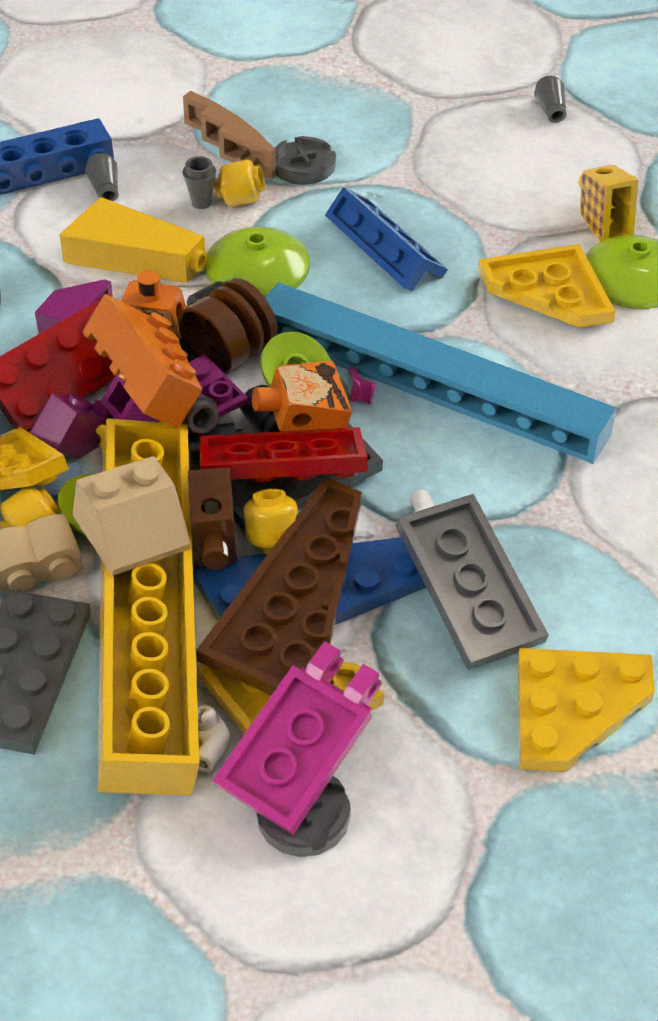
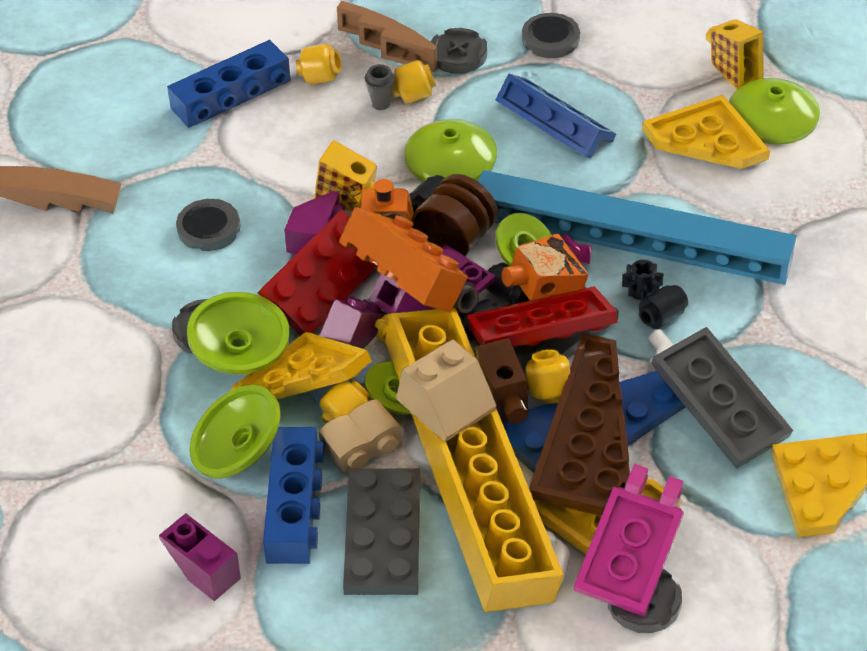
camera: 10 degrees left, 0 degrees up
yellow slope [59,197,207,283] -> none
dark grey cone [85,153,118,201] -> none
none -> yellow head [295,43,342,85]
none -> yellow torso [314,140,377,212]
none -> tile [522,13,580,58]
none -> black gear [622,260,664,300]
none -> black brick [639,285,688,329]

